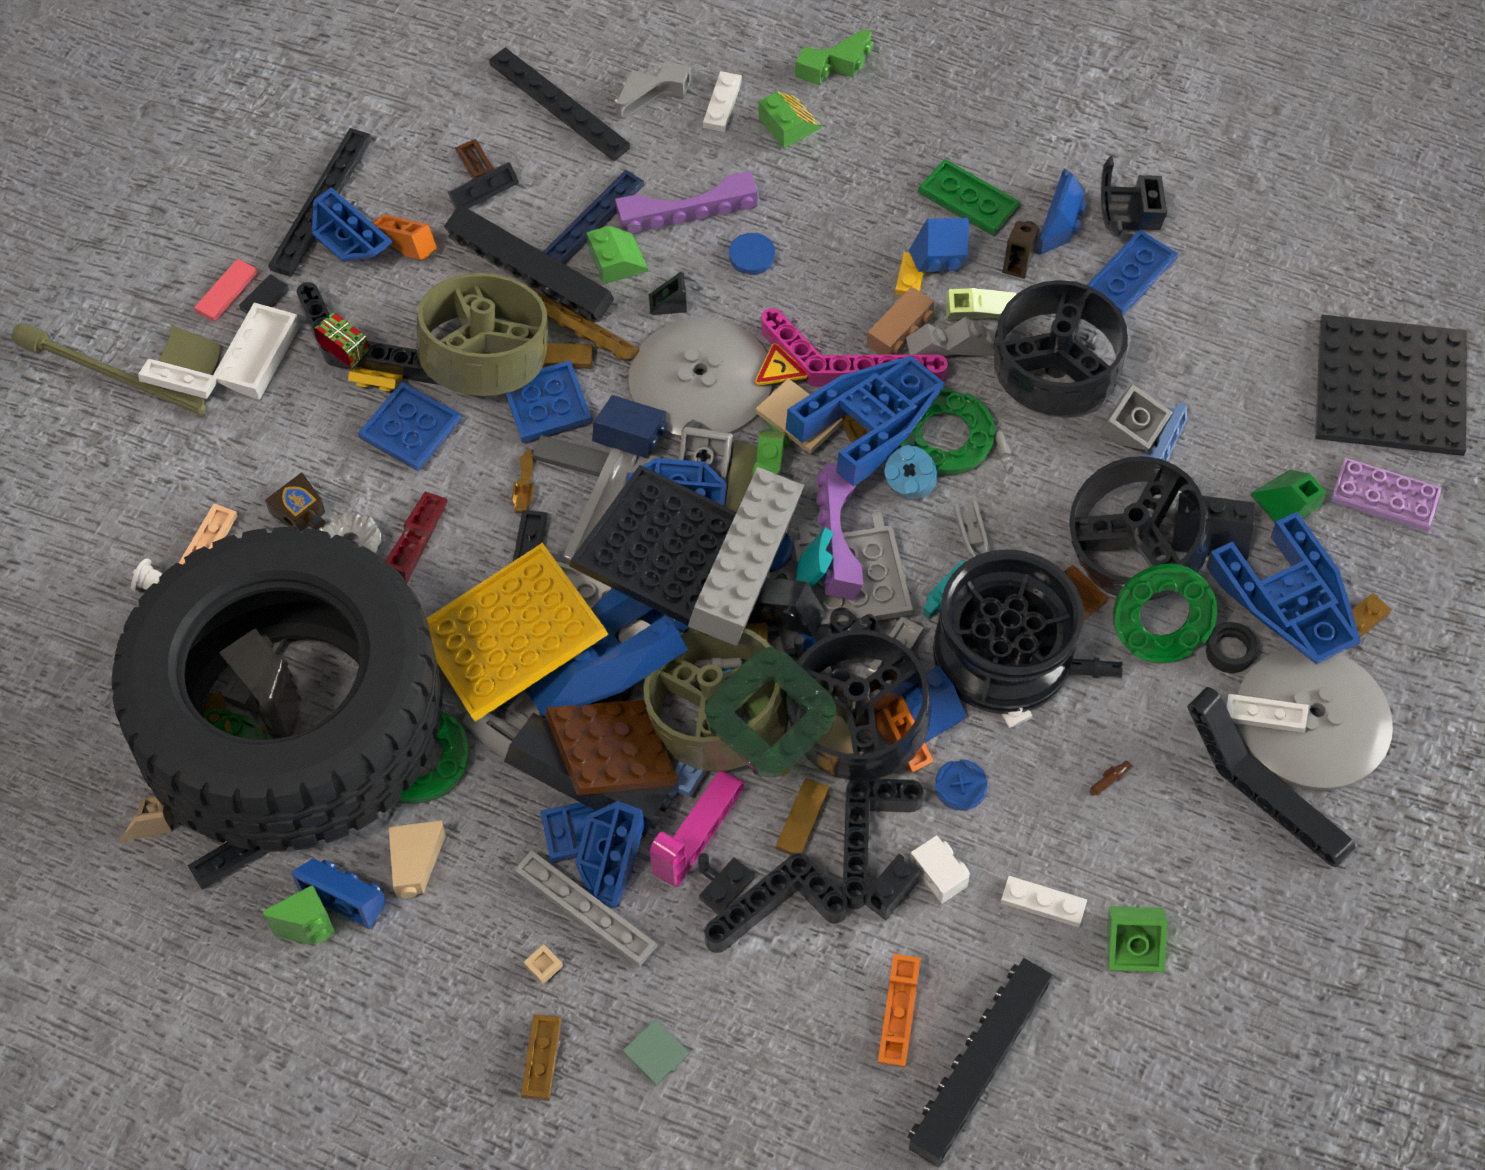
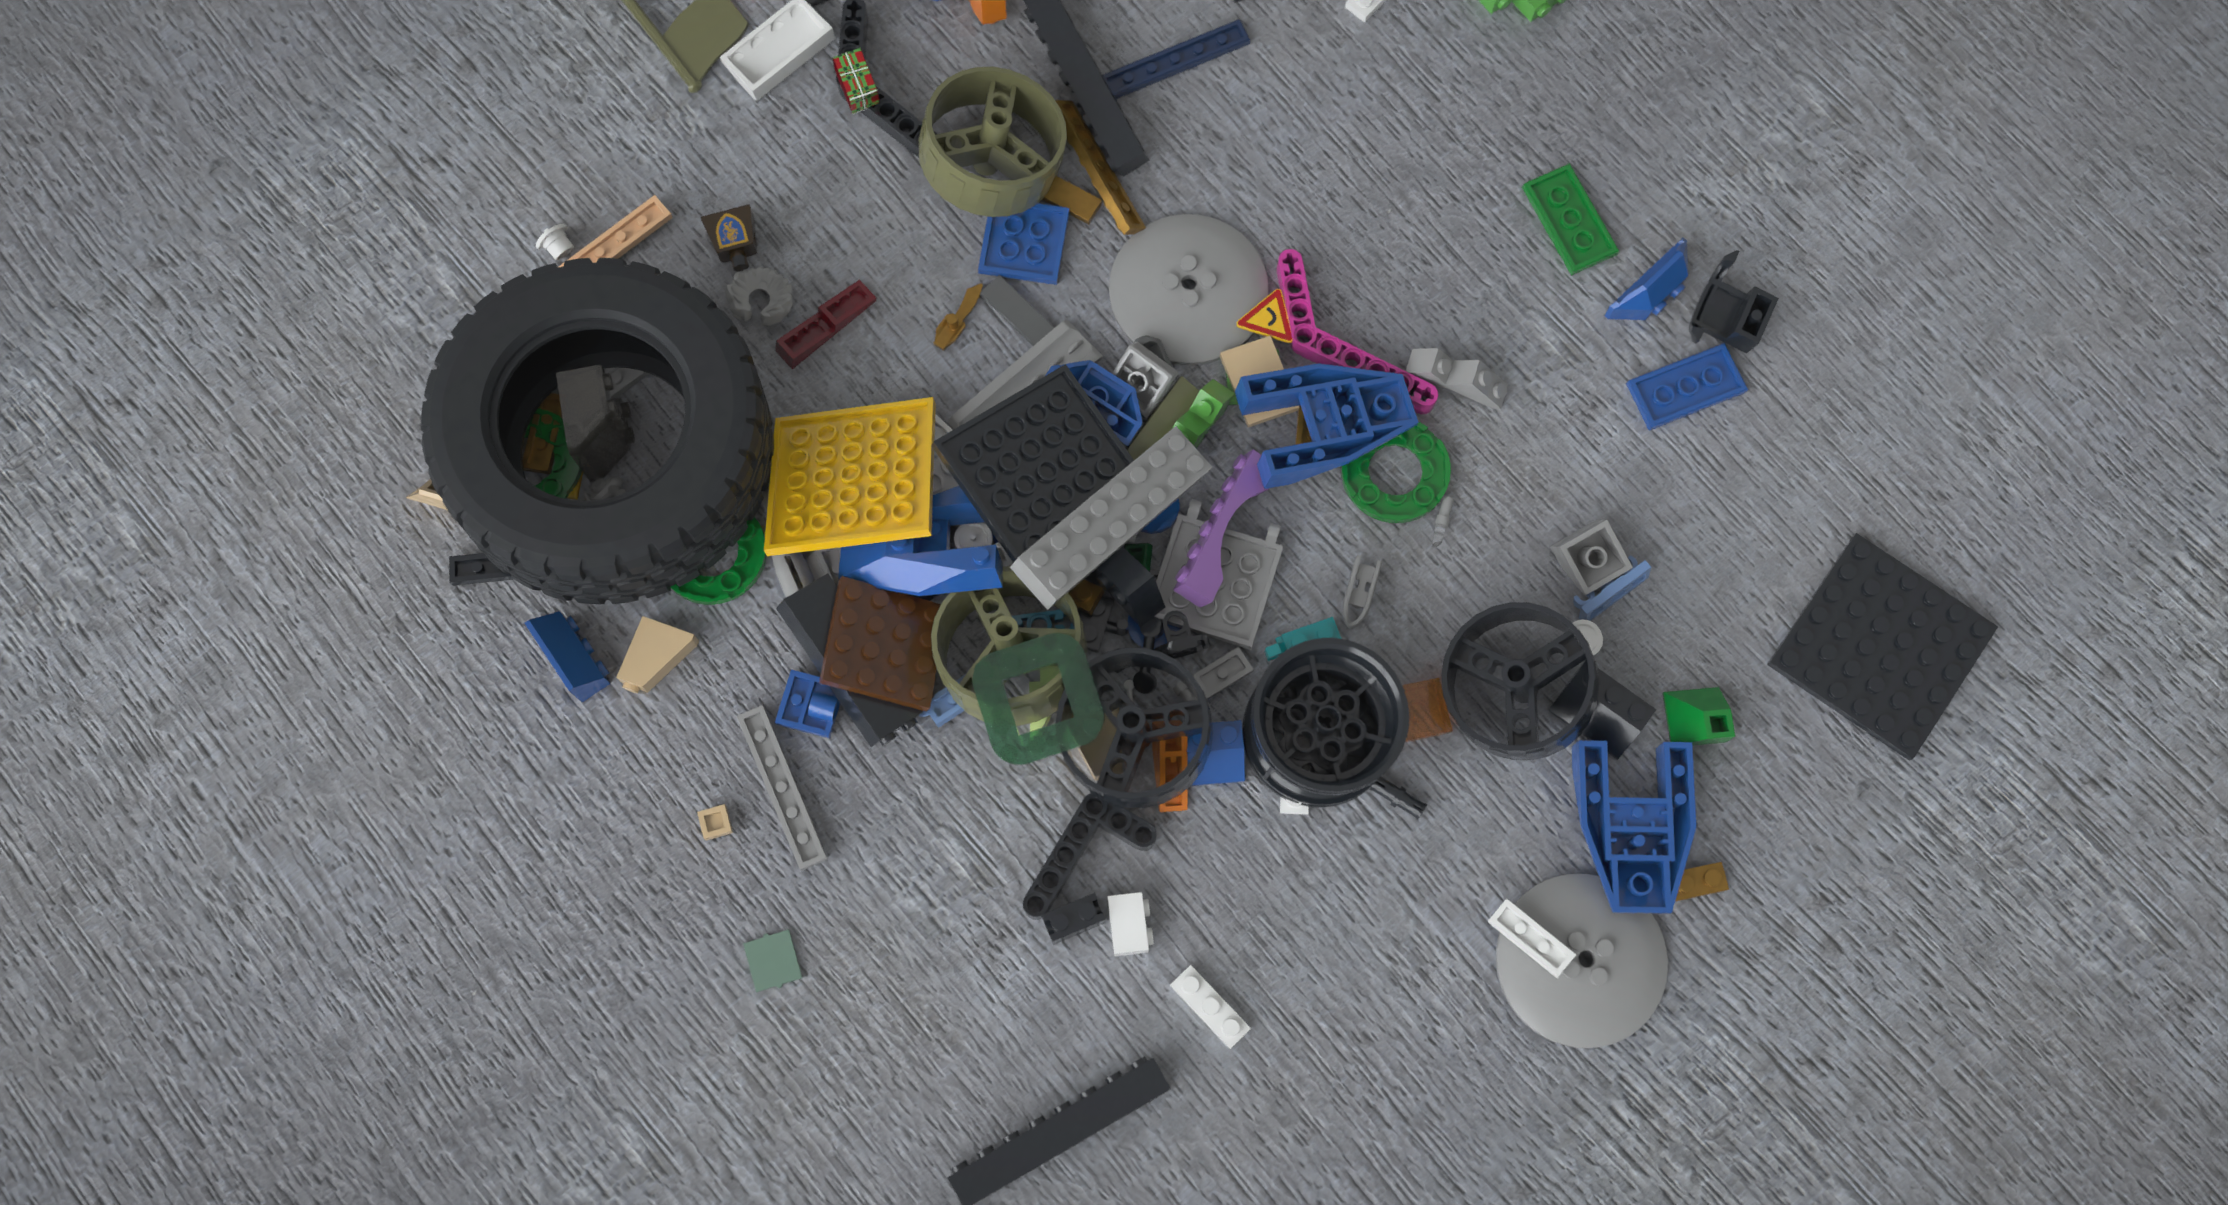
camera: 25 degrees right, 15 degrees up
white plate [138,359,217,399] -> none
bright green slope [263,885,335,945] -> none
yellow plate [348,367,403,391] -> none
blue plate [358,382,461,471] -> none
black tile [513,510,548,561] -> none
pearl gold plate [521,1014,562,1101] -> none
blue wedge [575,801,644,909] -> none
bright green slope [587,226,648,285] -> none
dark blue brick [592,395,668,458] -> none
medium lavender arch [615,171,758,233] -> none
black slope [648,272,687,315] -> none
dark pink beam [650,771,745,888] -> none
light grey piece [692,657,741,670] -> none
black plate [698,853,755,915] -> none
black beam [704,853,847,953] -> none
blue tile [729,233,775,275] -> none
bright green slope [758,91,821,148] -> none
pearl gold tile [775,778,830,855] -> none
teal slope [796,527,834,588] -> none
medium nougat brick [867,286,935,355] -> none
orange slope [878,953,921,1067] -> none
dark azure brick [884,445,937,500] -> none
yellow plate [895,252,924,296] -> none
blue slope [909,218,969,272] -> none
blue tile [935,759,988,811] -> none
yellowish green slope [945,288,1016,320] -> none
black wheel [993,280,1128,416] -> none
dark brown torso [1002,221,1039,279] -> none
reddish brown piece [1090,760,1131,796] -> none
bright green slope [1107,906,1167,972] -> none
green plate [1113,564,1217,663] -> none
black beam [1187,687,1355,867] -> none
black tyre [1206,622,1257,674] -> none
lavender tile [1331,458,1442,532] -> none

